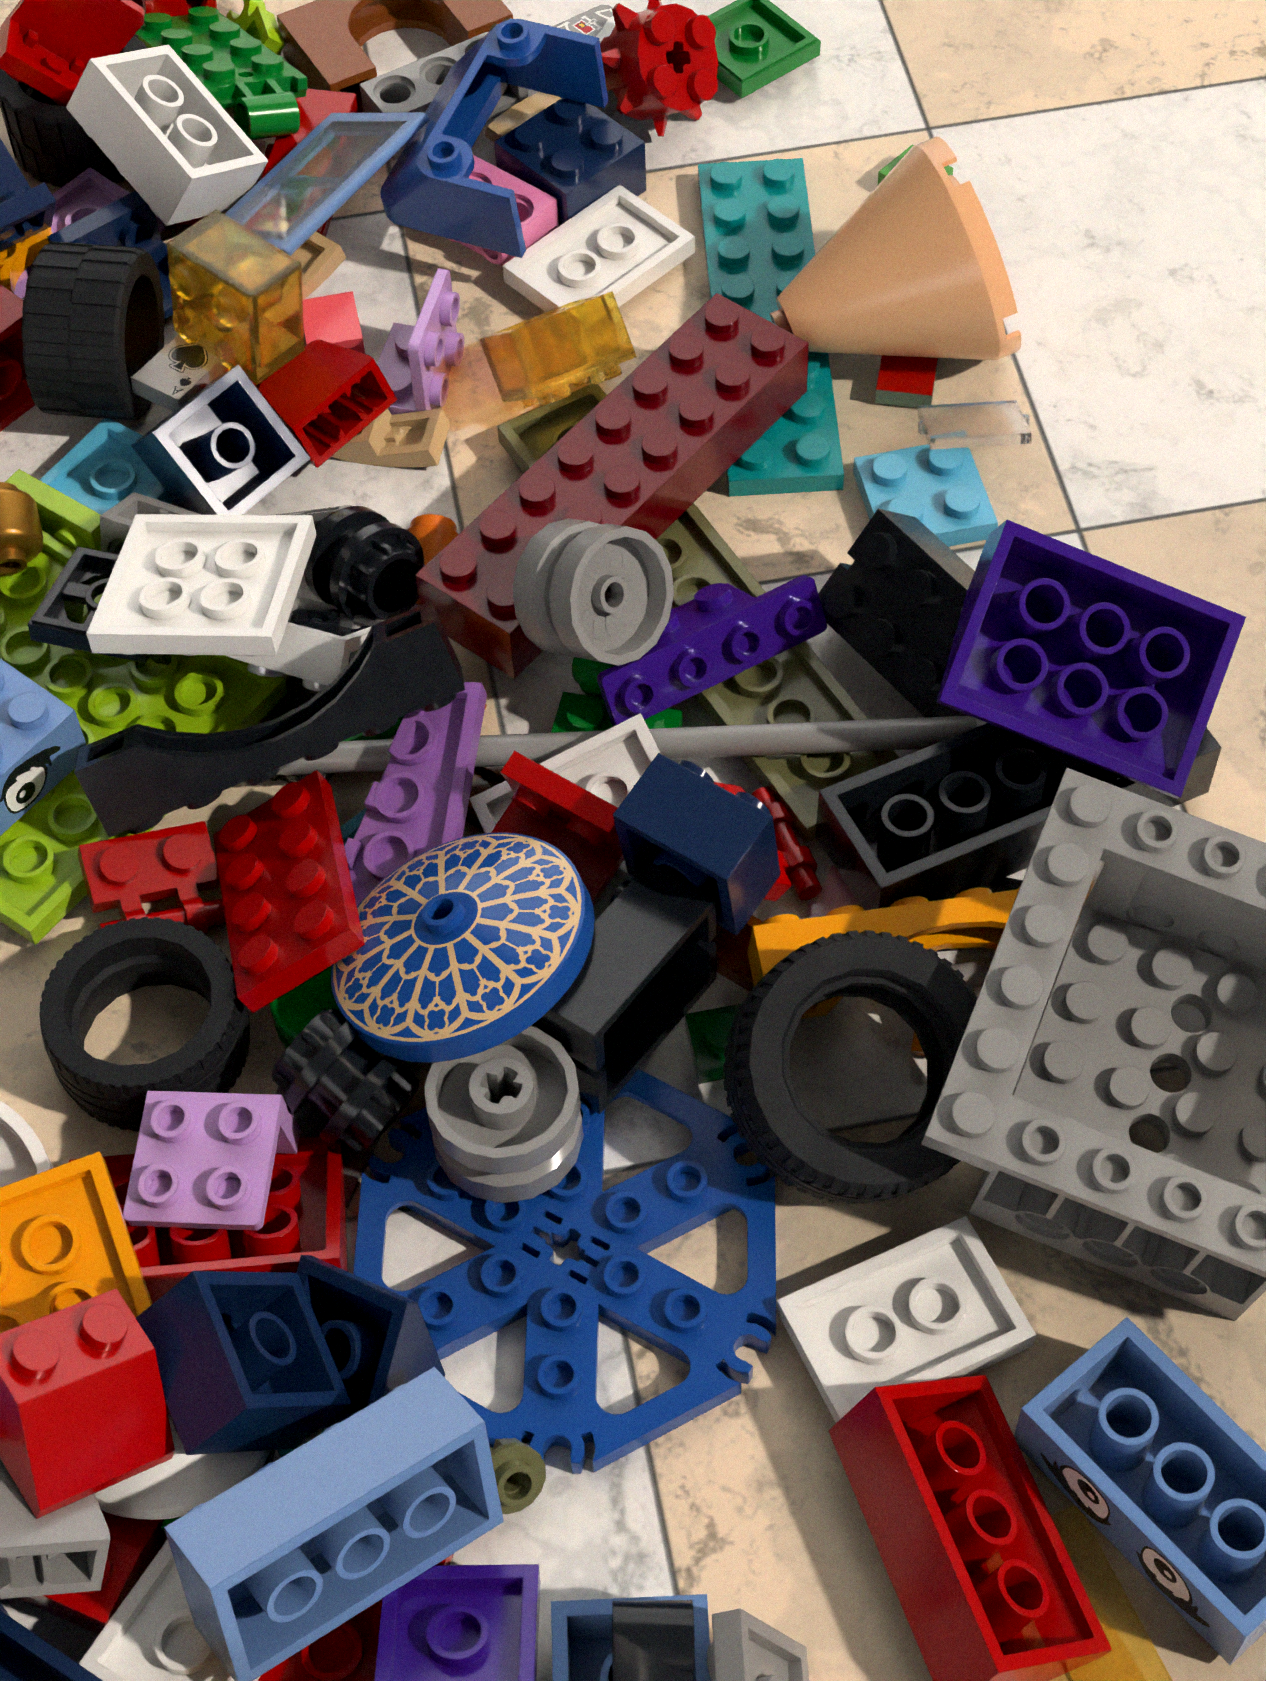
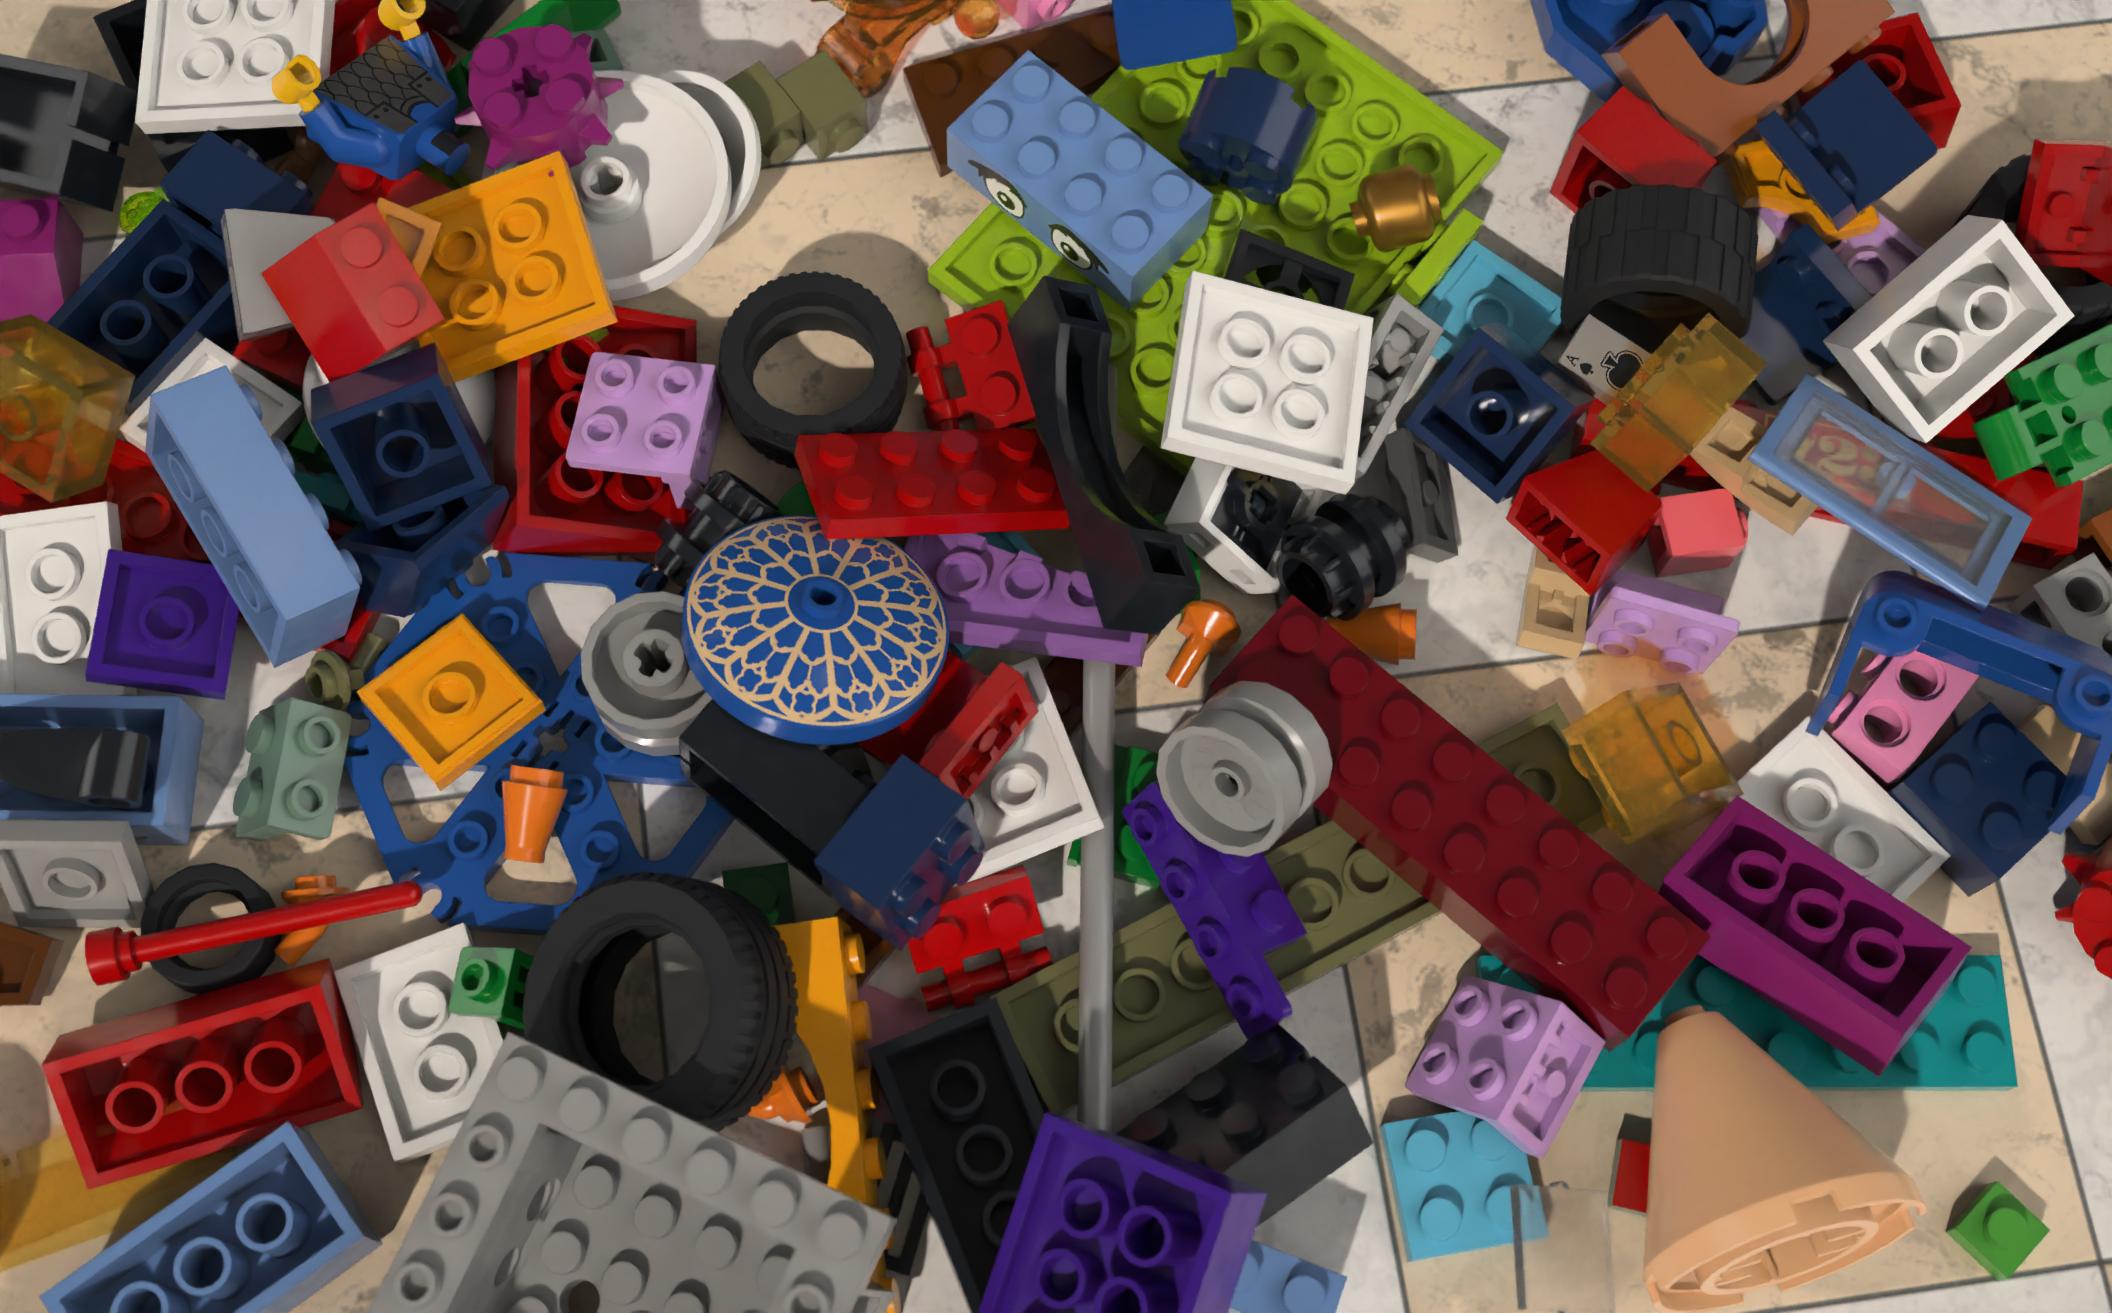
camera: 85 degrees right, 15 degrees up
none -> red piece [85,880,423,986]
none -> black tyre [140,863,282,995]
none -> sand green bracket [233,697,352,842]
none -> orange plate [274,875,350,967]
none -> light orange plate [357,613,546,791]
none -> green bracket [448,946,534,1030]
none -> orange cone [502,765,569,863]
none -> lavender bracket [1405,975,1606,1159]
none -> magenta brick [1658,795,1972,1077]

